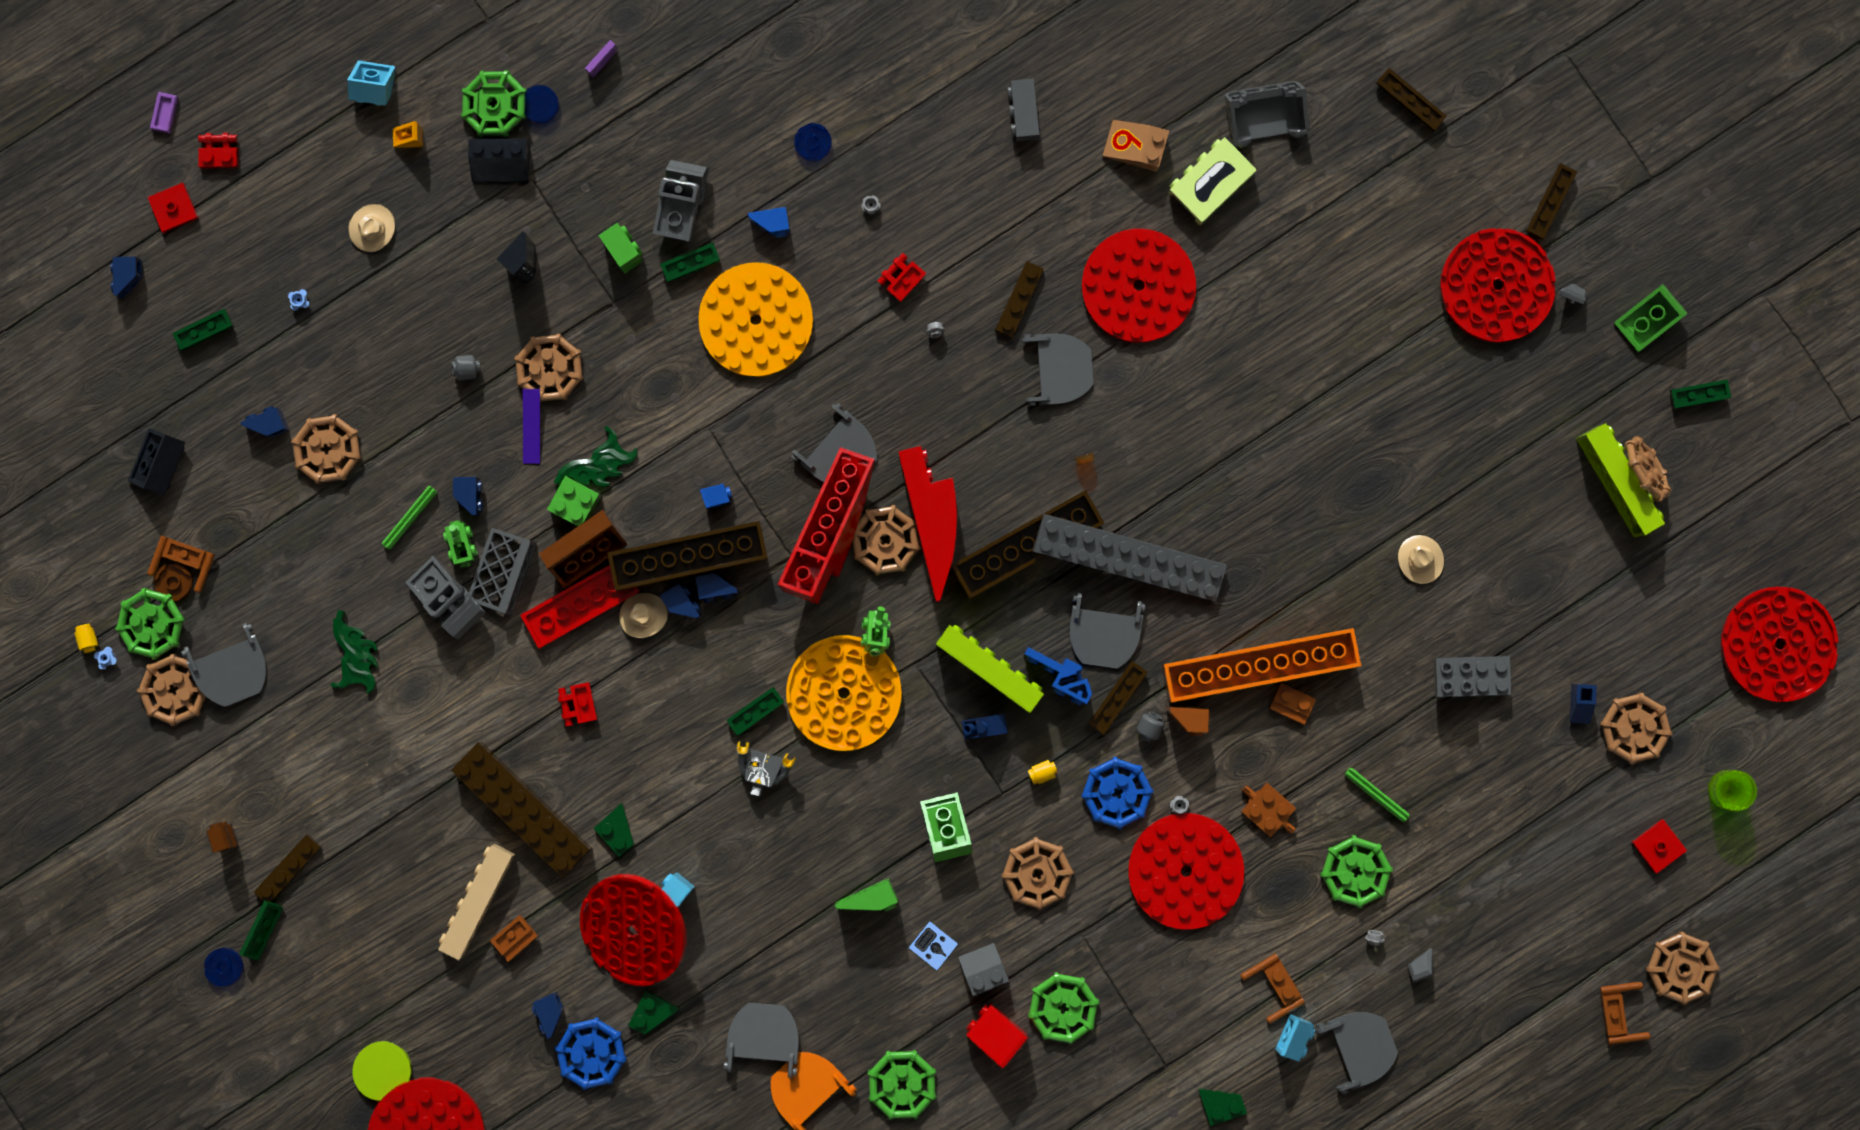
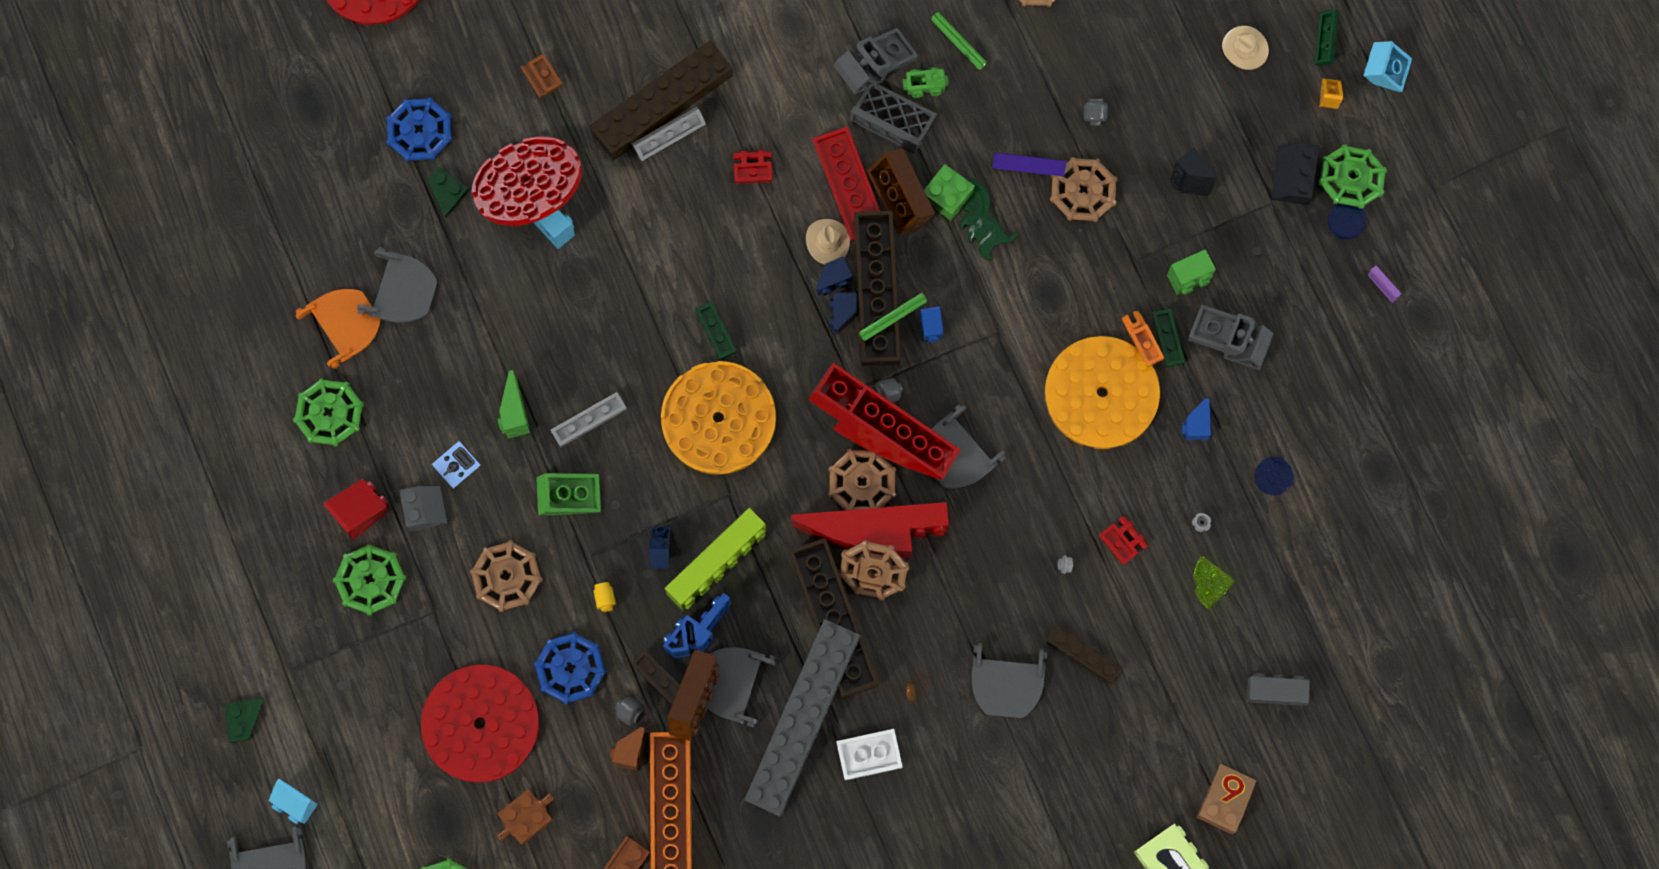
camera: 100 degrees right, 10 degrees down
tan brick [438,844,516,960] -> none
dark blue slope [453,477,483,517] -> none
dark blue slope [532,991,564,1039] -> none
dark green wing [593,803,634,857] -> none
dark grey torso [737,741,796,796] -> none
bright green brick [861,606,890,656] -> none
red plate [1081,228,1196,343] -> none
light grey plate [1170,796,1189,814] -> none
dark orange plate [1241,953,1306,1024] -> none
none -> light grey plate [551,392,627,448]
none -> light grey plate [632,107,706,161]
none -> reddish brown brick [668,650,720,741]
none -> white plate [836,729,903,781]
none -> medium nougat plate [838,540,909,600]
none -> bright green axle [859,293,927,341]
none -> dark grey head [873,377,903,403]
none -> orange plate [1122,311,1164,367]
none -> clear neon green brick [1194,556,1235,609]
none -> dark green plate [1314,9,1339,67]

